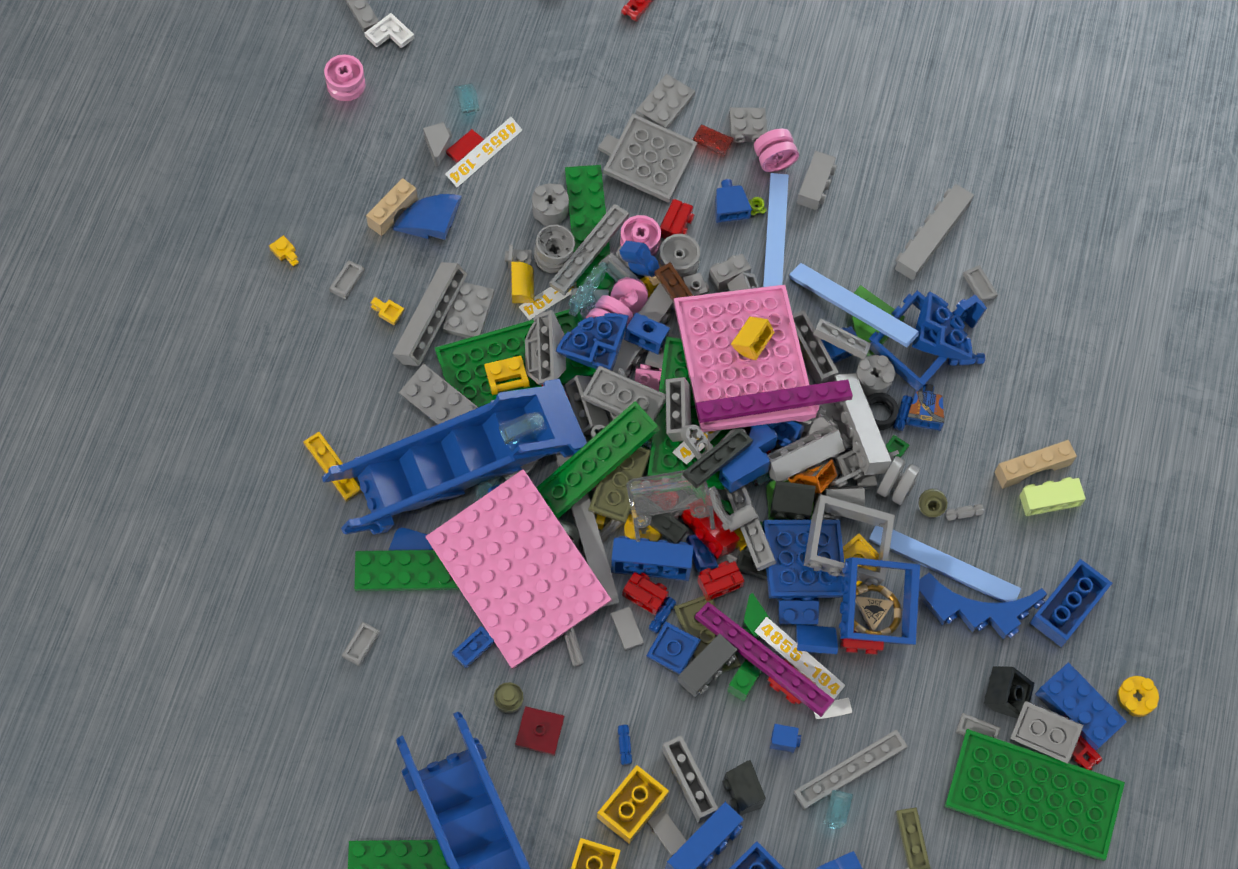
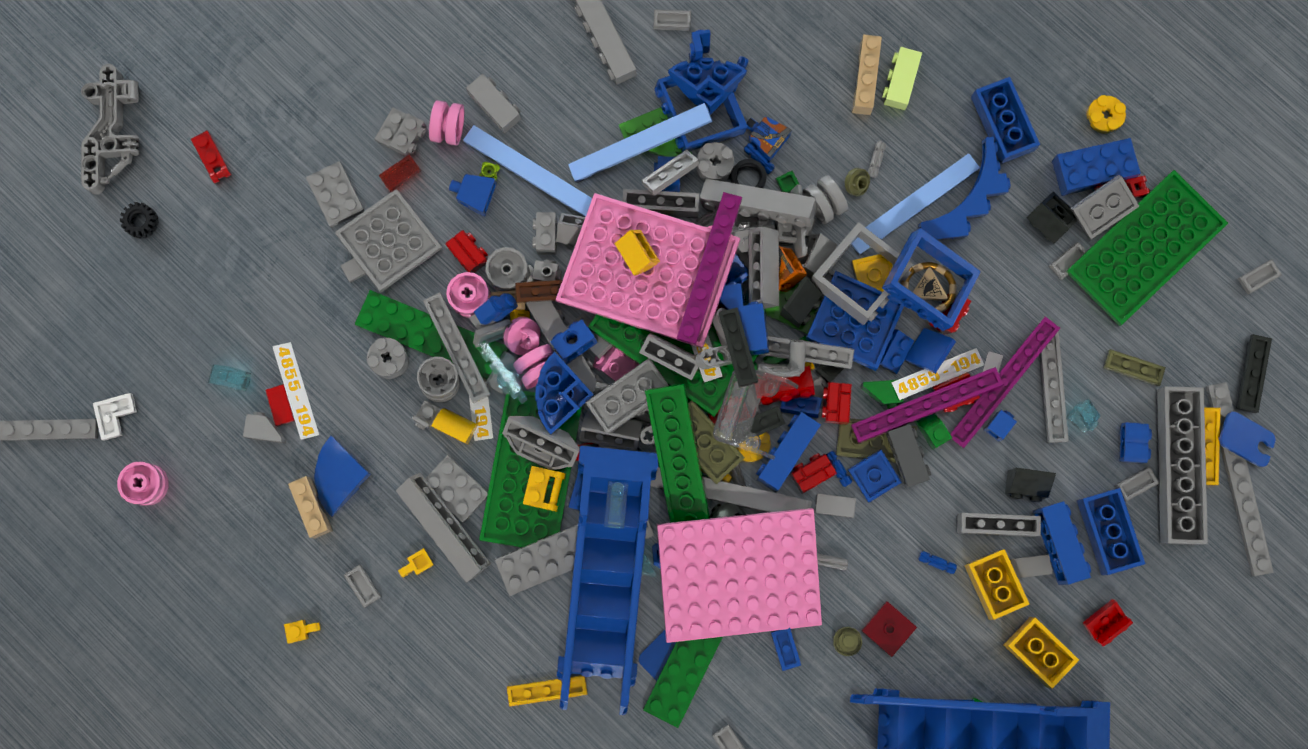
camera: 55 degrees left, 15 degrees up
none -> magenta plate [950,317,1060,449]

